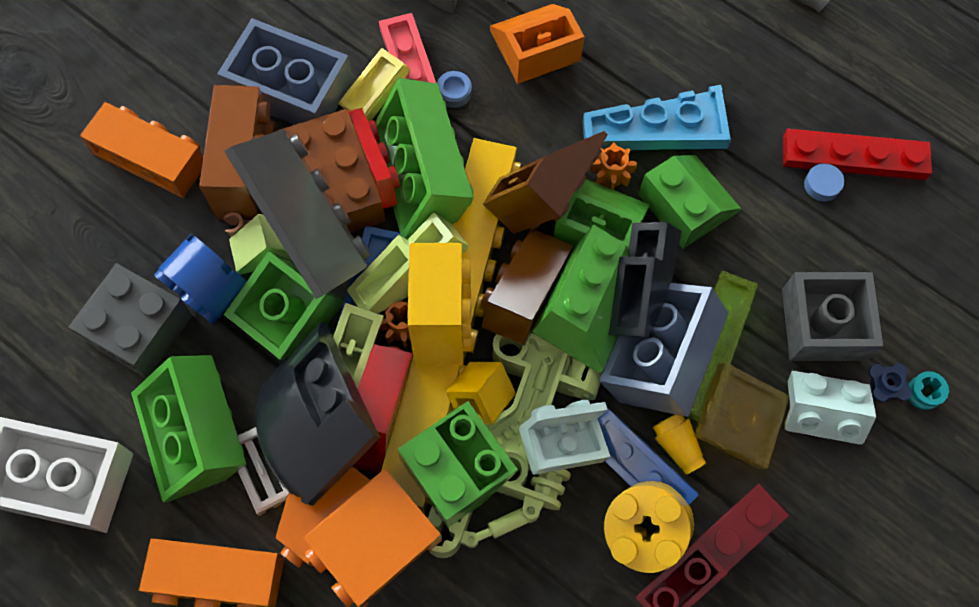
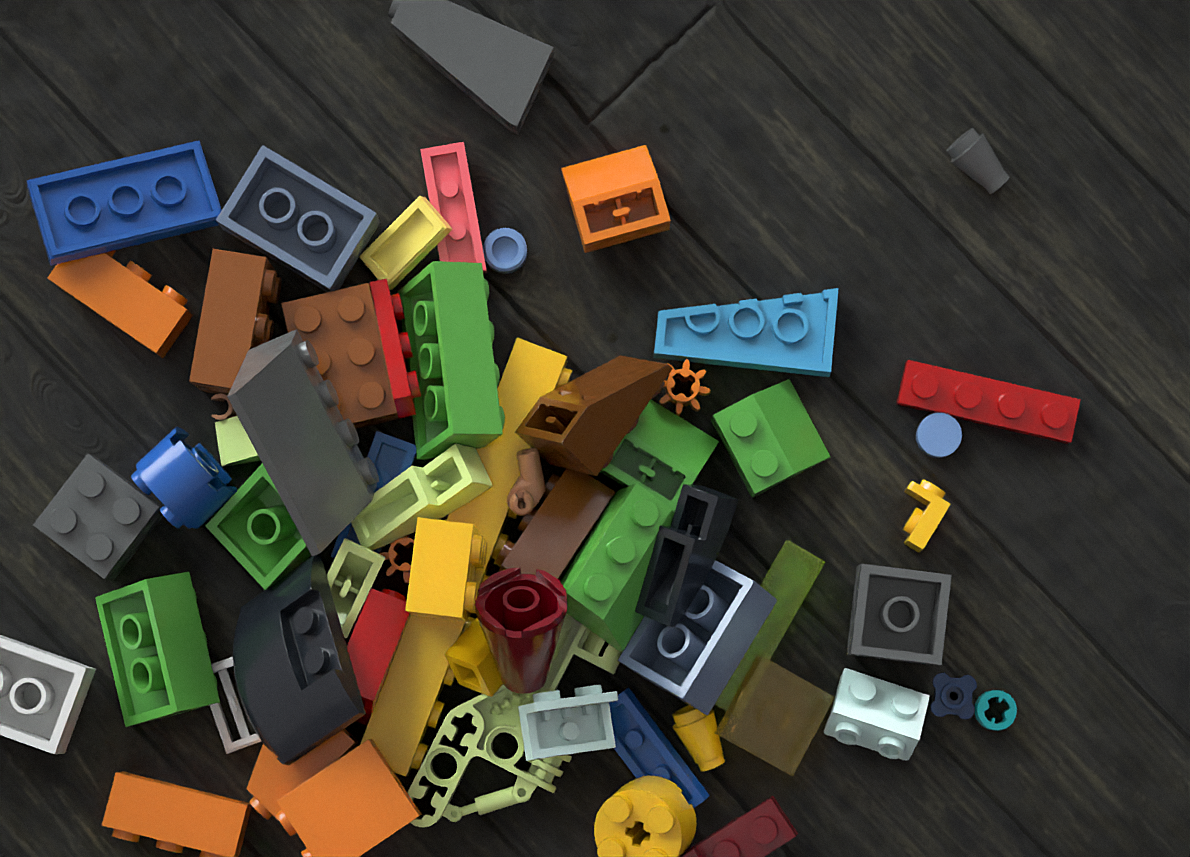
camera: 10 degrees right, 15 degrees up
bright green slope [397,401,518,528] -> none
none -> blue tile [27,141,222,265]
none -> dark red cone [475,567,568,694]
none -> nougat arm [507,448,545,516]
none -> yellow bracket [903,480,951,553]

